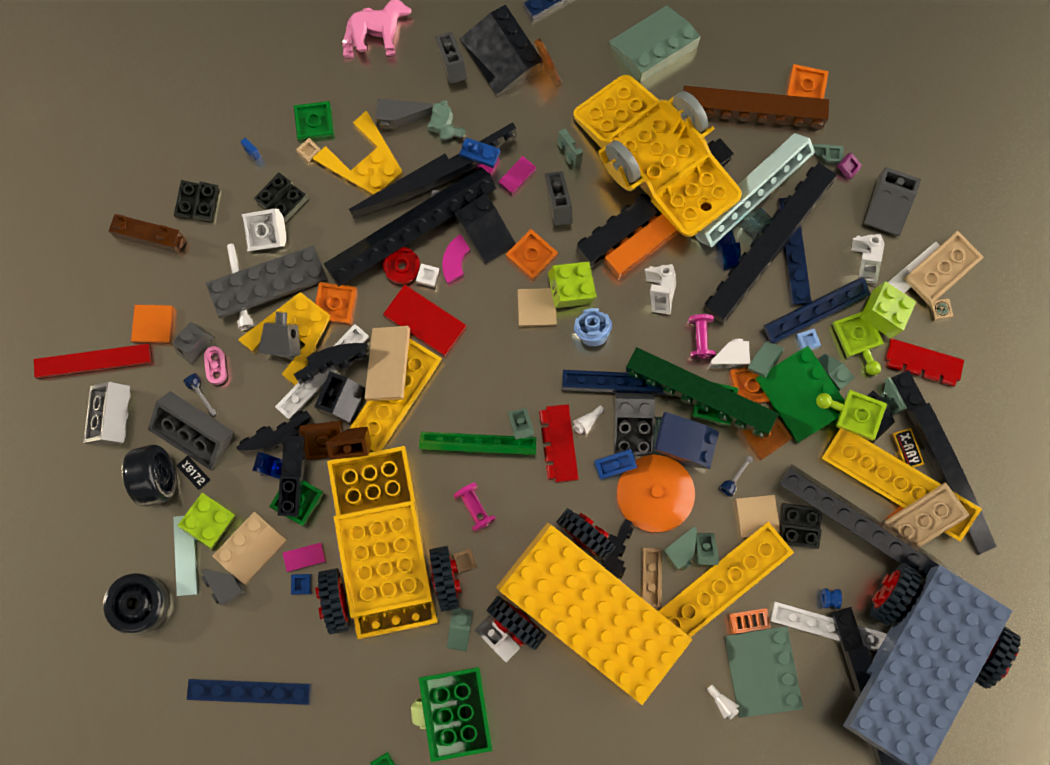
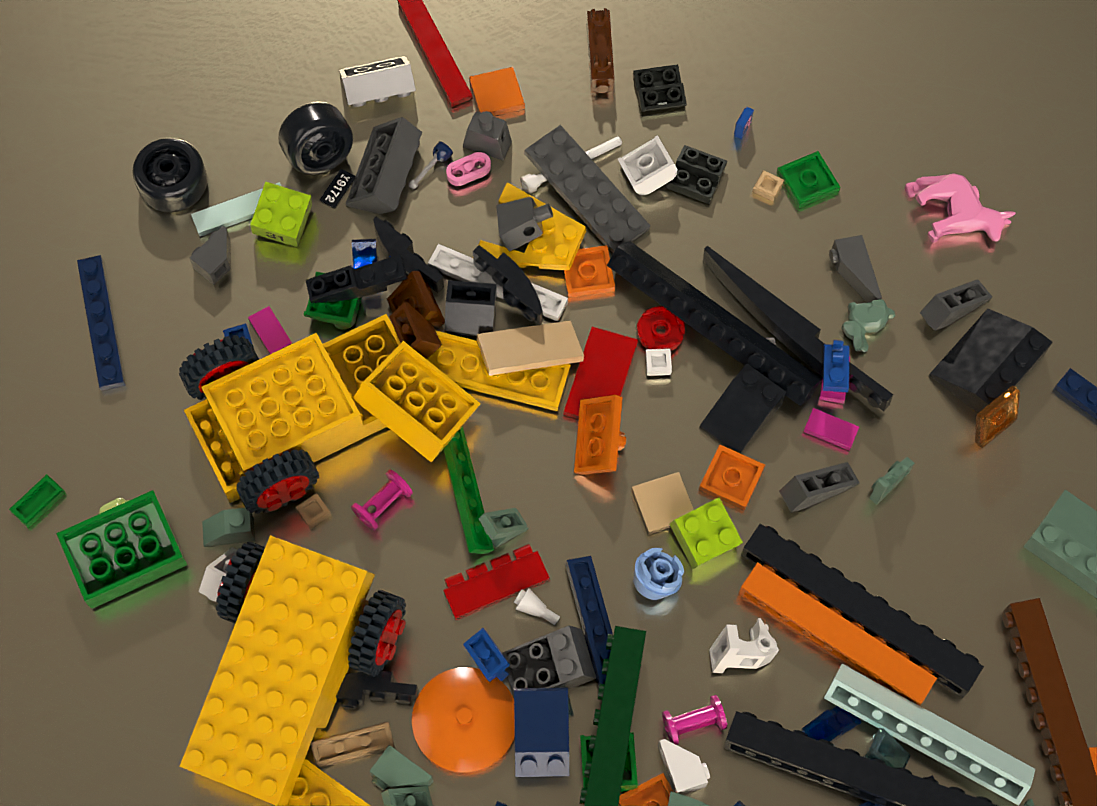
camera: 75 degrees right, 10 degrees down
tan slope [212,511,287,585] -> none
yellow wing [312,111,403,195] -> none
dark pink tile [442,234,470,284] -> none
yellow piece [573,75,742,237] -> none
none -> yellow slope [353,341,481,462]
none -> orange plate [574,395,626,475]

